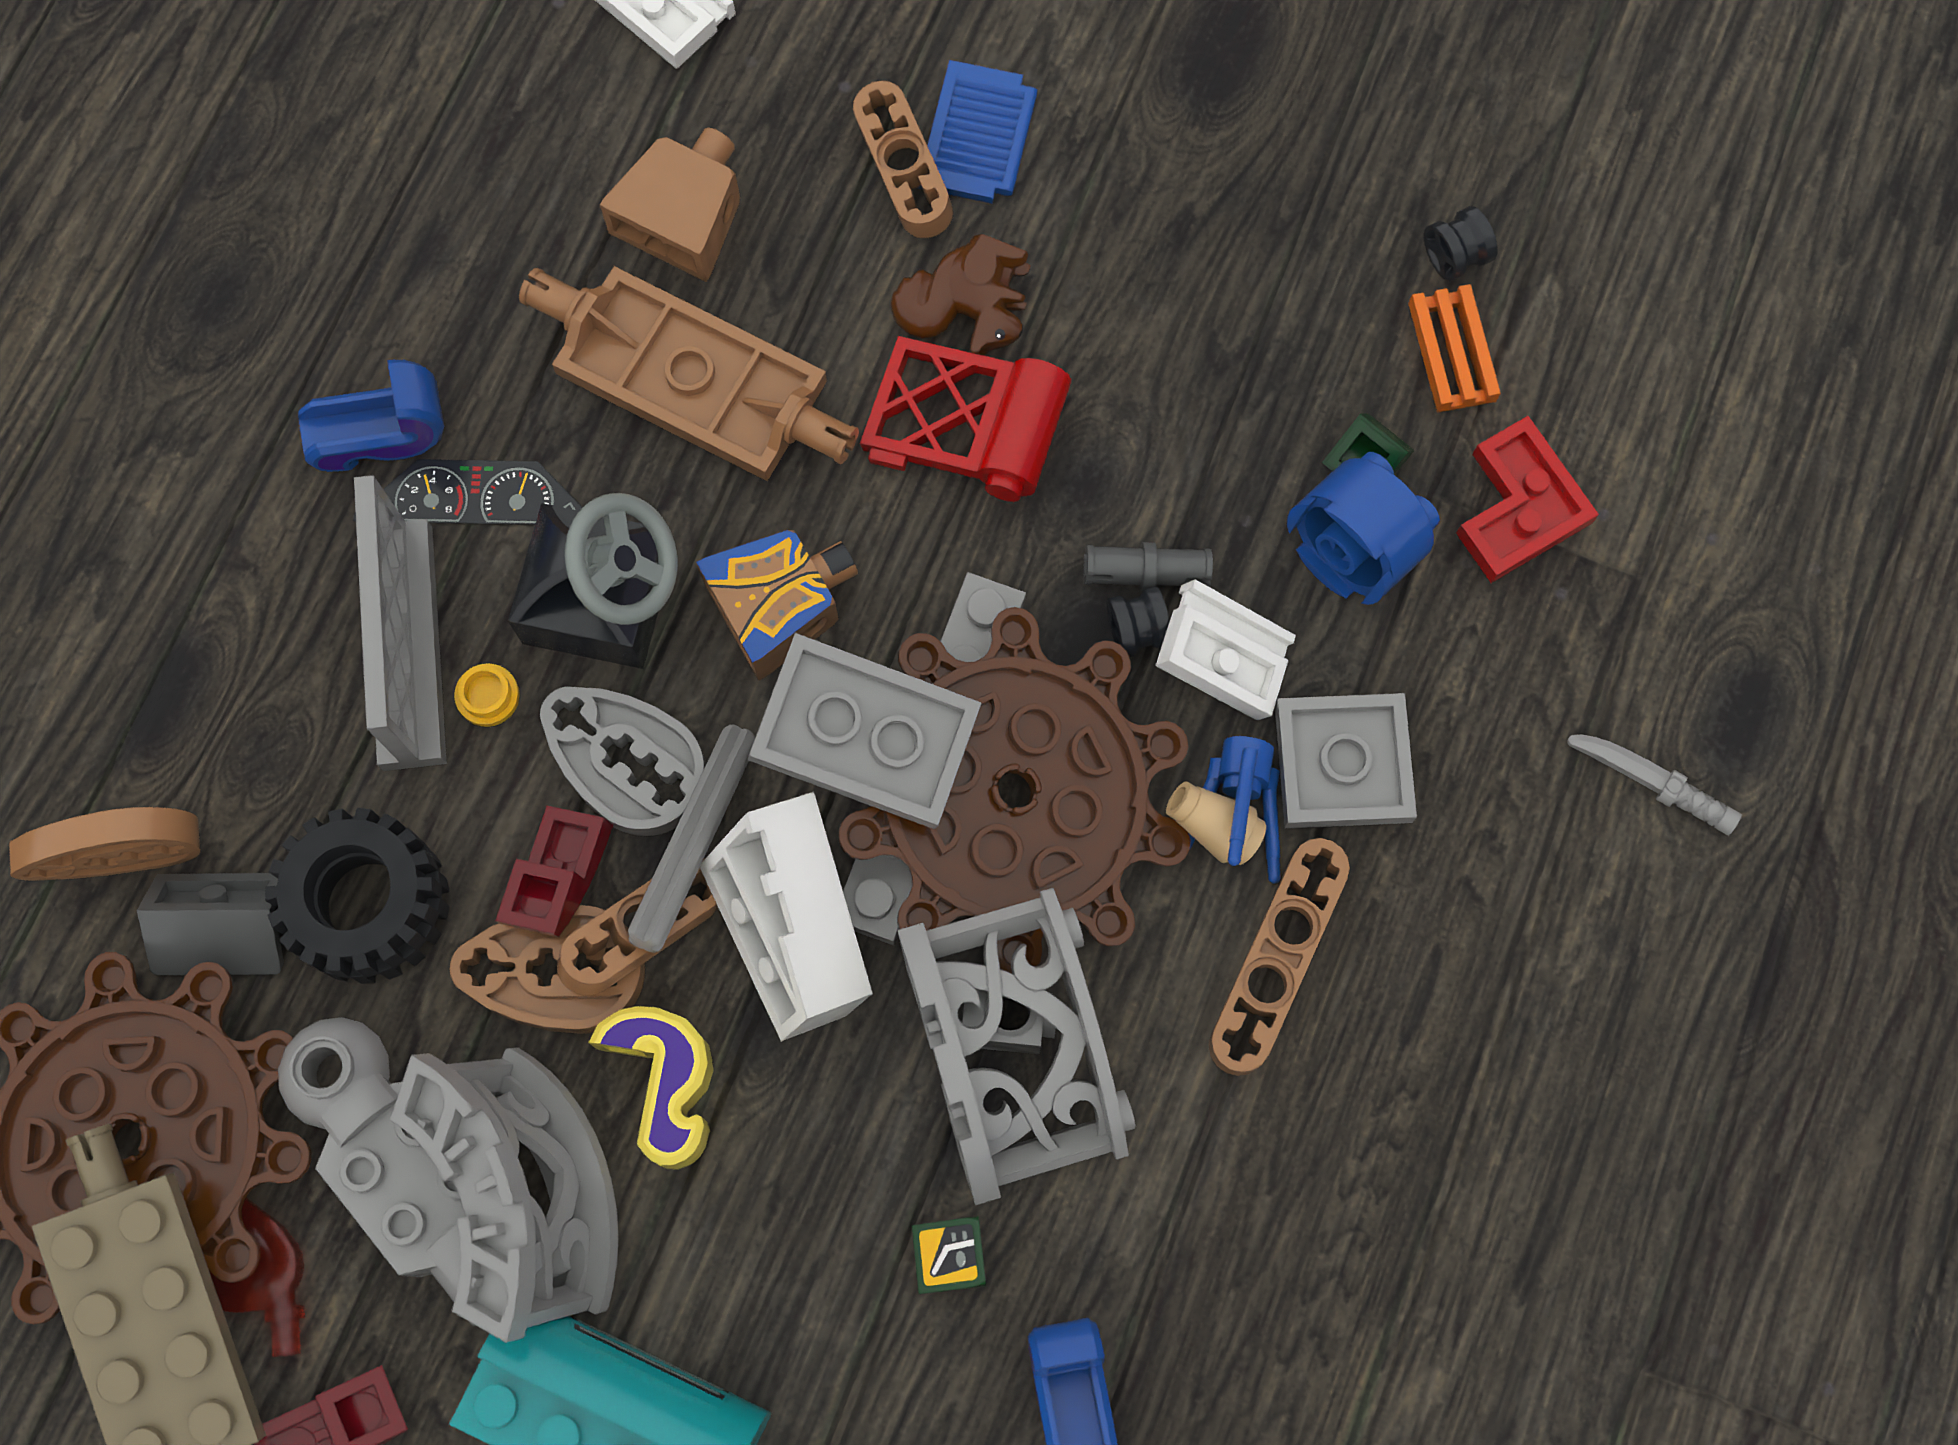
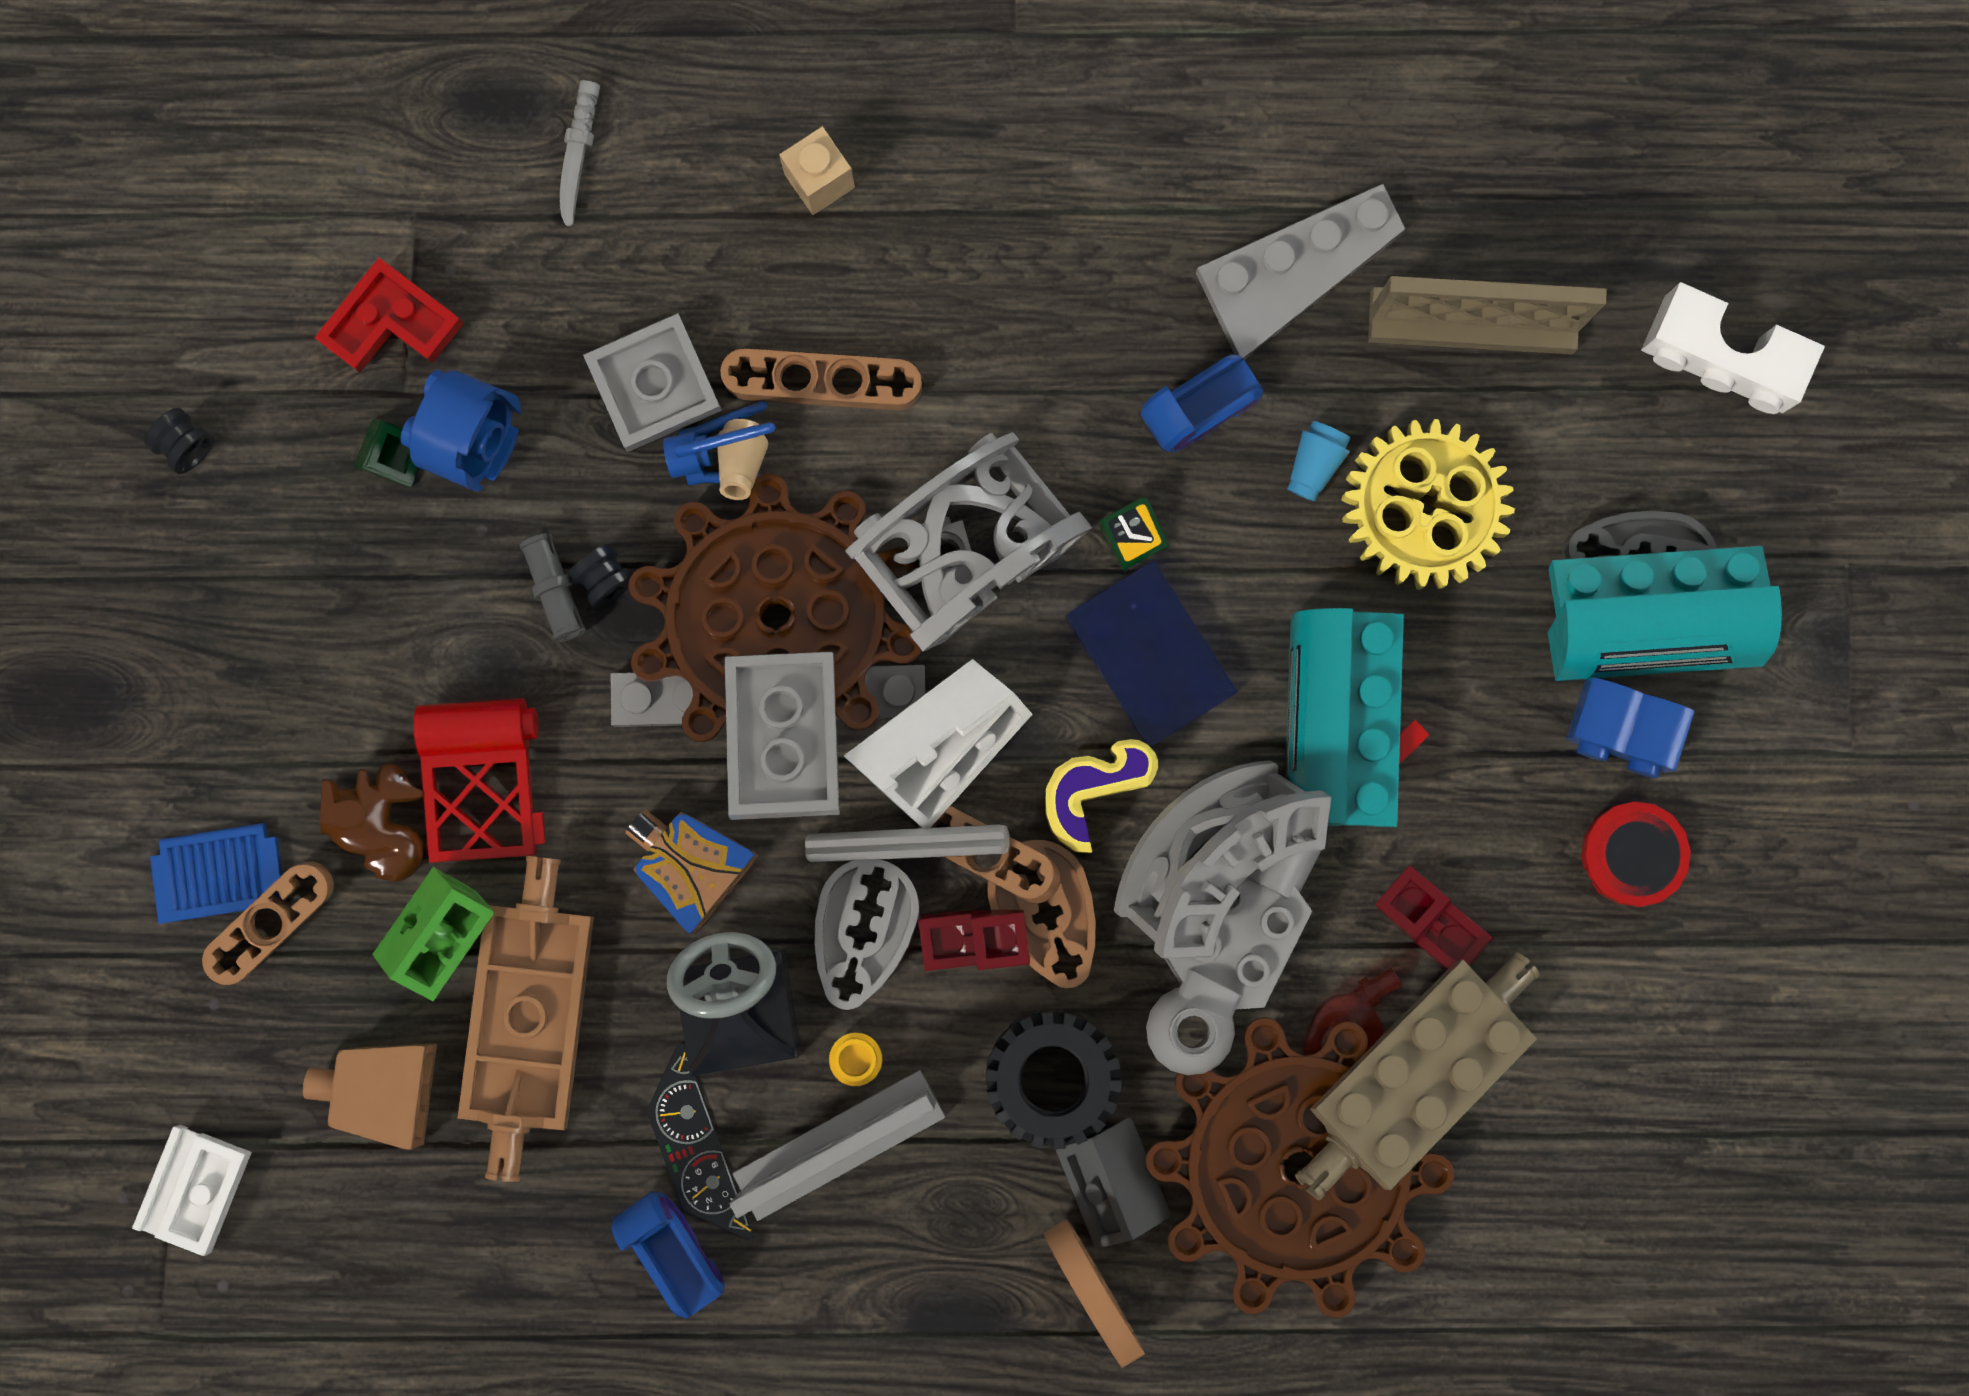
camera: 110 degrees left, 10 degrees up
white plate [1156,579,1296,721] -> none
orange tile [1408,284,1501,413] -> none
none -> bright green brick [372,866,495,1001]
none -> tan brick [779,126,855,215]
none -> clear blue plate [1065,560,1238,748]

